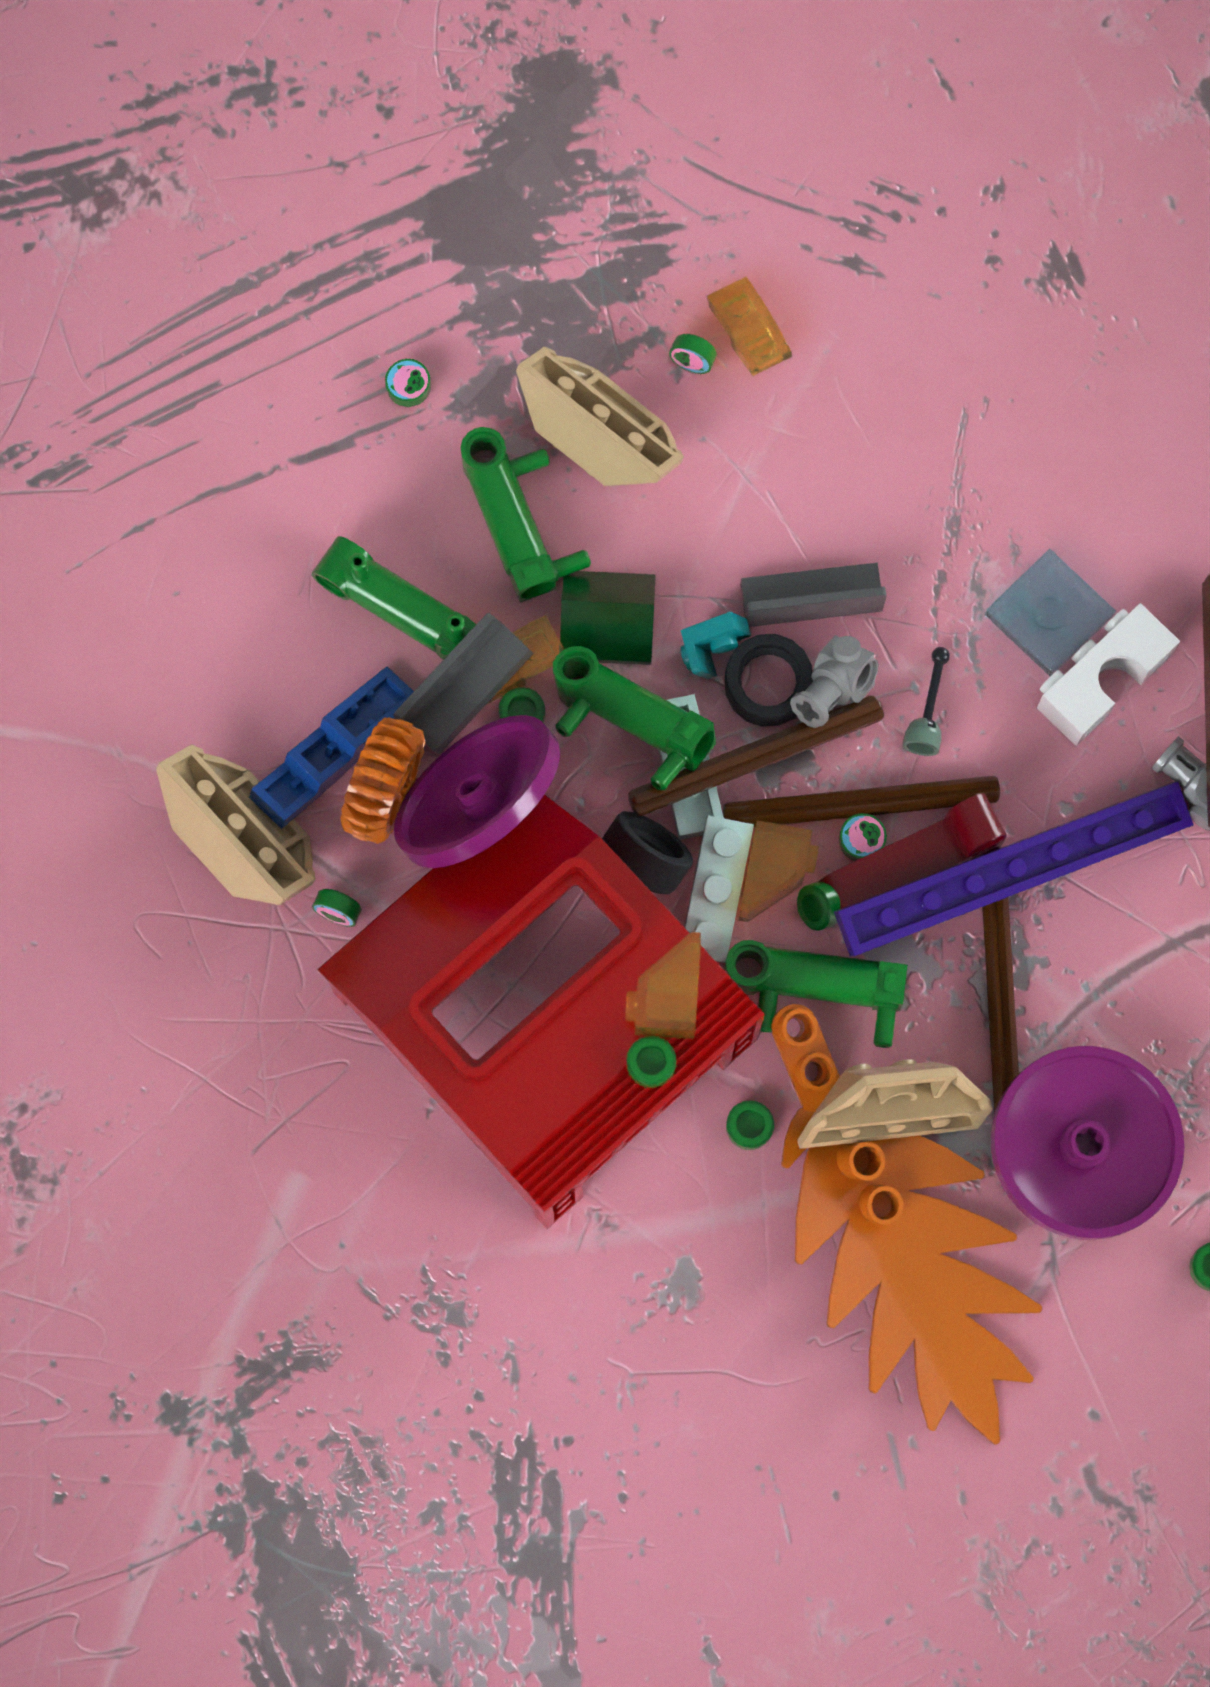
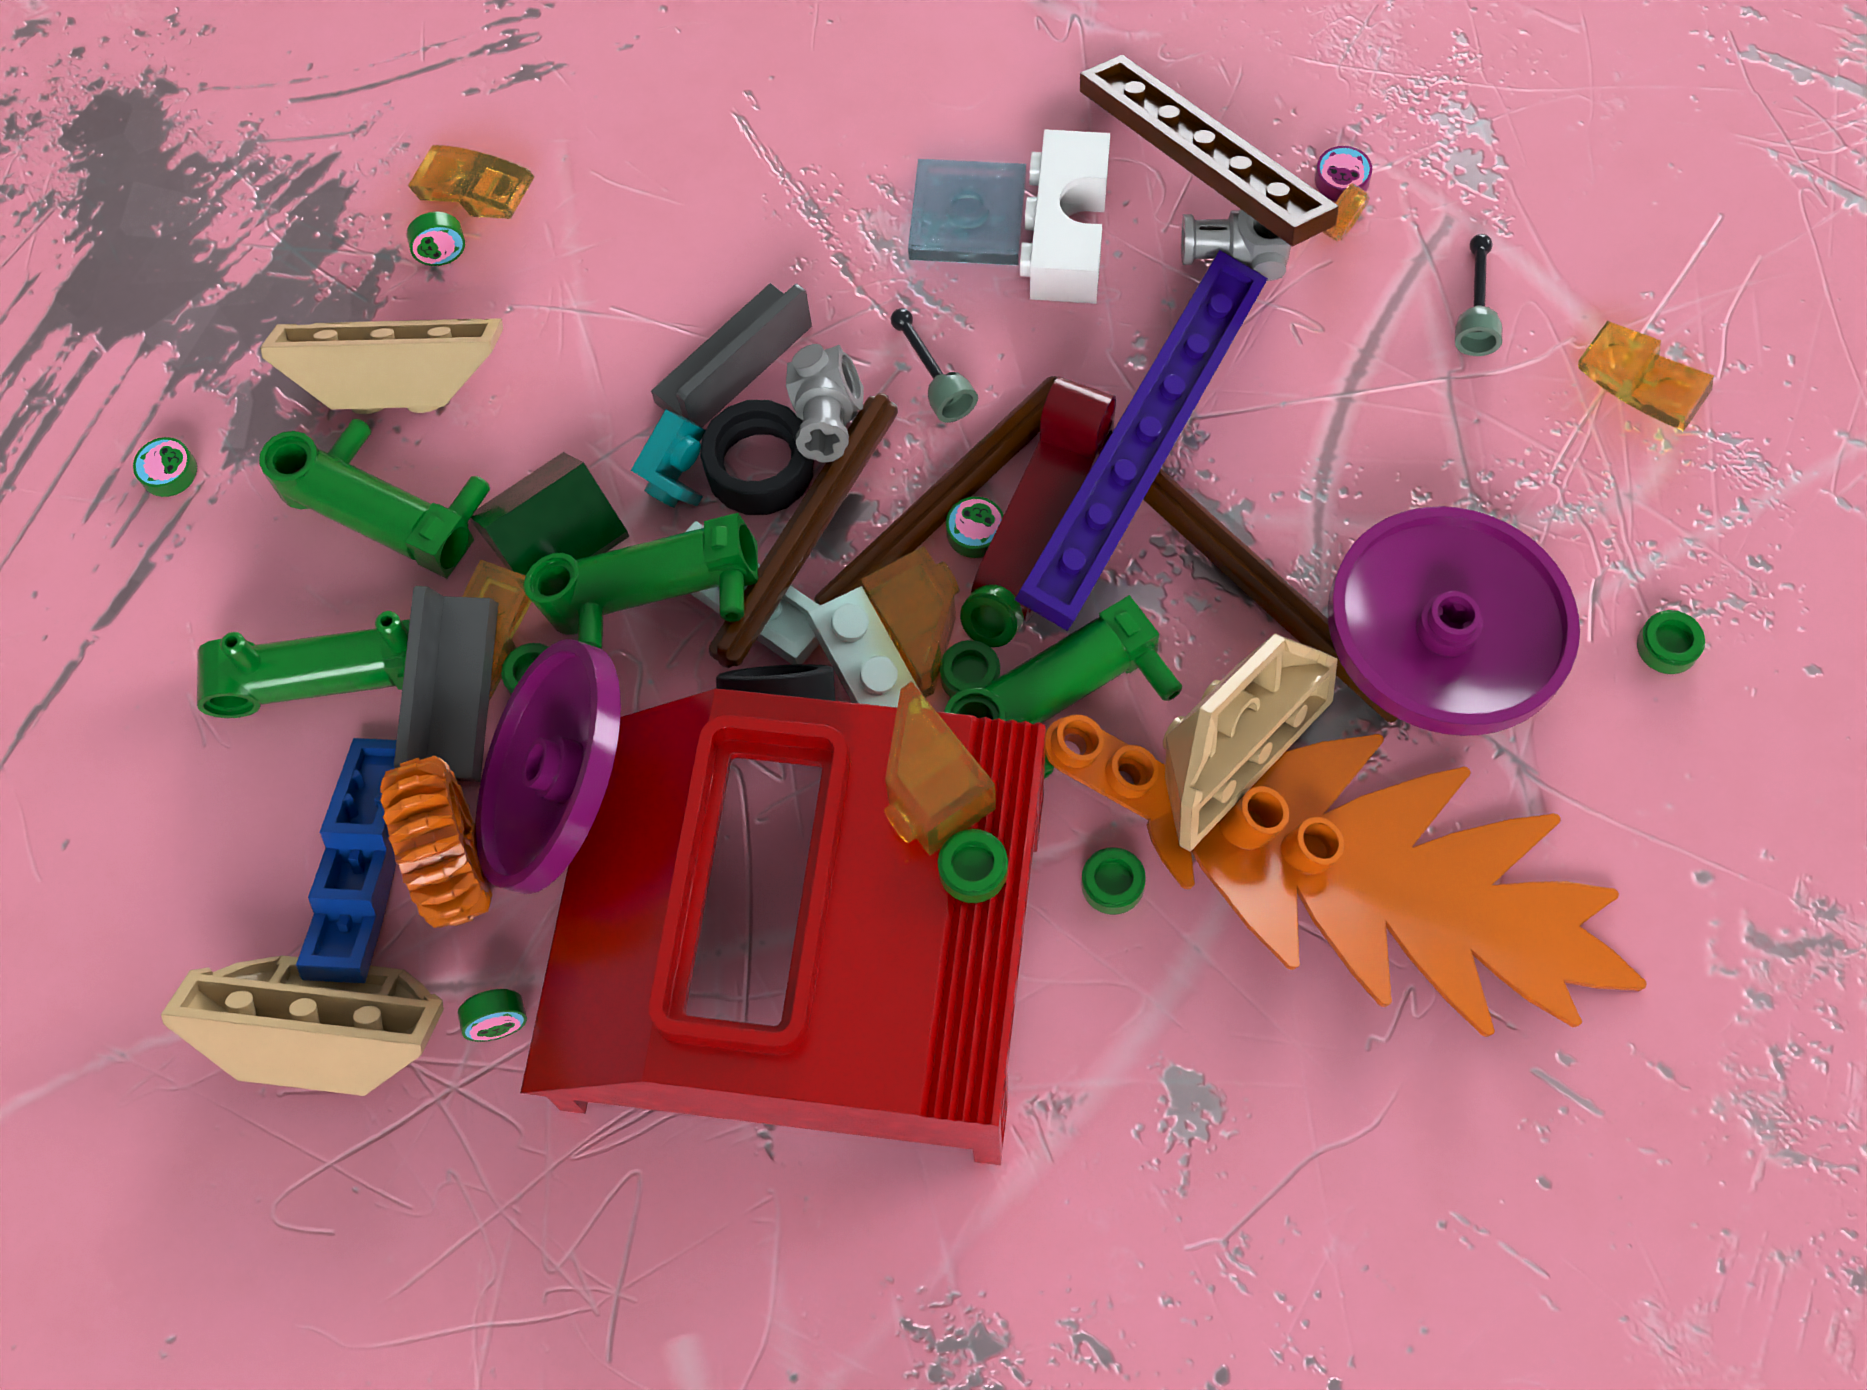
camera: 35 degrees left, 10 degrees down
none -> green tile [940,640,1001,698]

